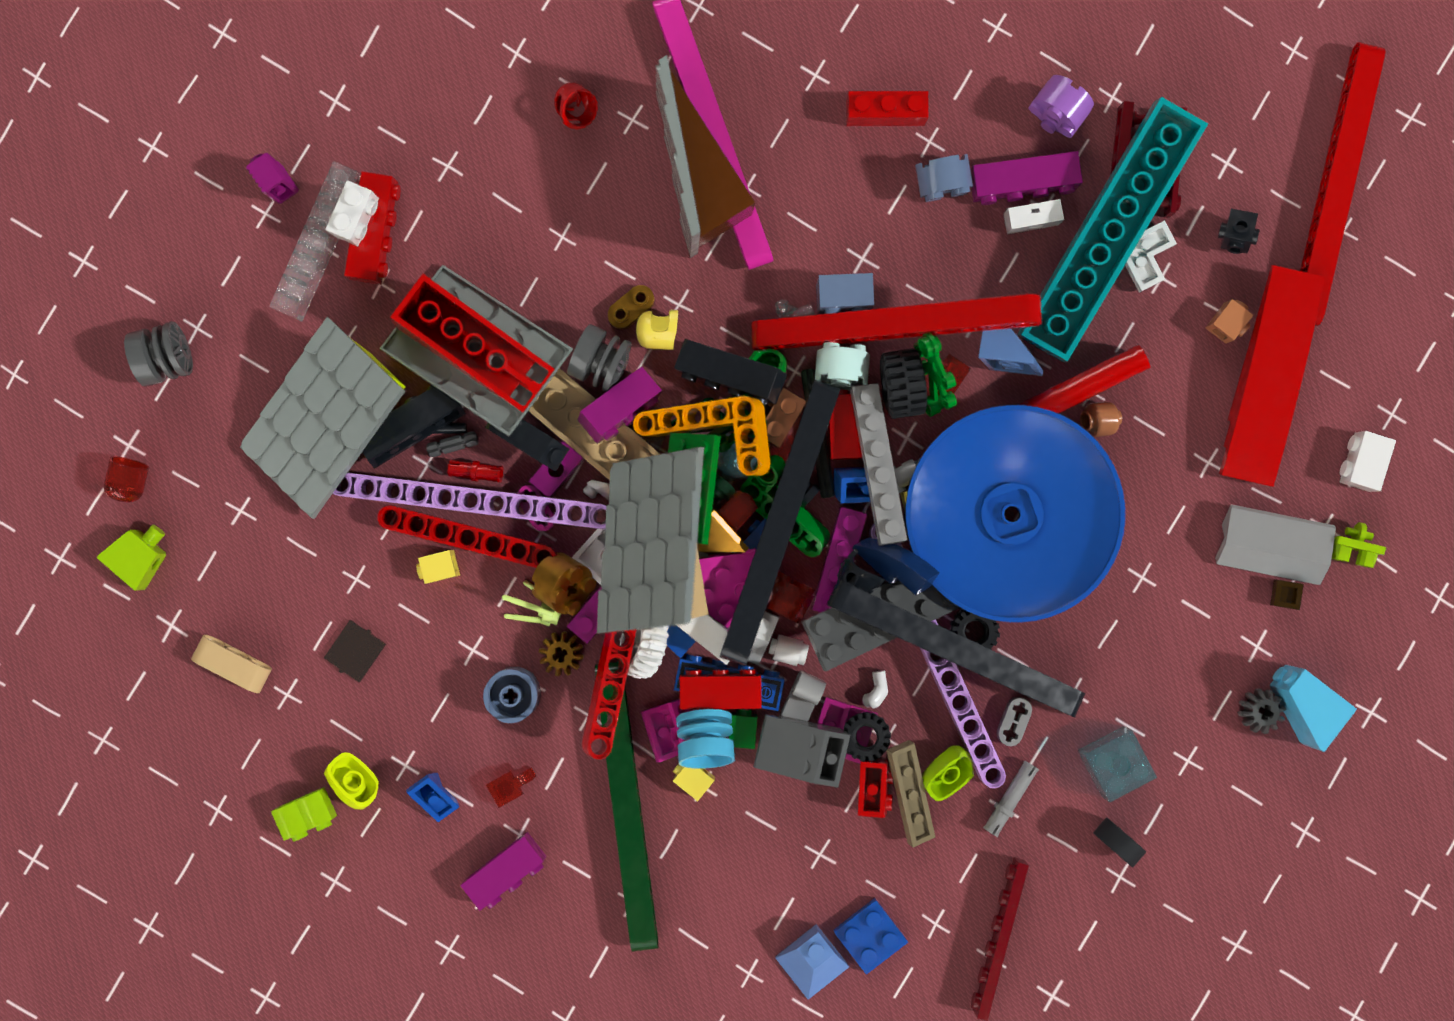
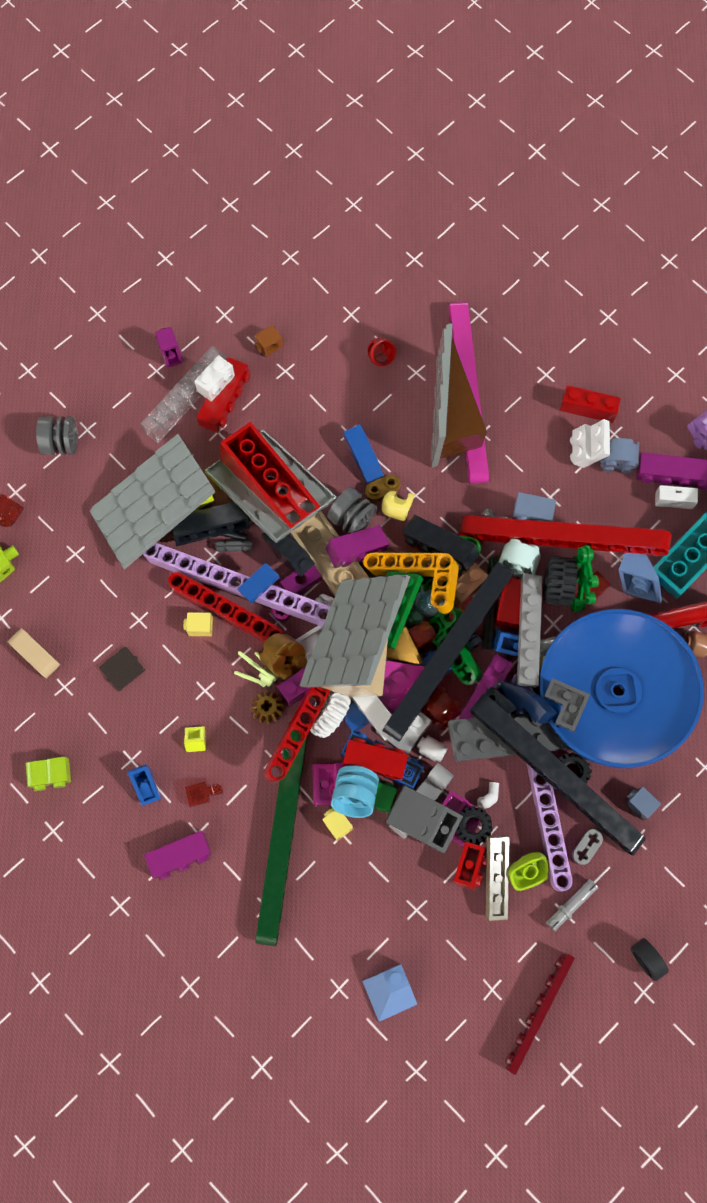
camera: 10 degrees right, 15 degrees down
neon yellow piece [324,752,379,810] -> none
red pin [447,460,503,483] -> none
sand blue brick [483,667,541,723] -> none
blue plate [834,898,908,975] -> none
clear light blue brick [1077,726,1157,802] -> none
none -> neon yellow slope [184,726,206,752]
none -> blue tile [238,563,280,604]
none -> dark orange brick [254,324,284,357]
none -> blue slope [343,424,384,485]
none -> dark grey plate [544,678,590,733]
none -> white plate [570,419,610,468]
none -> sand blue brick [625,787,661,820]

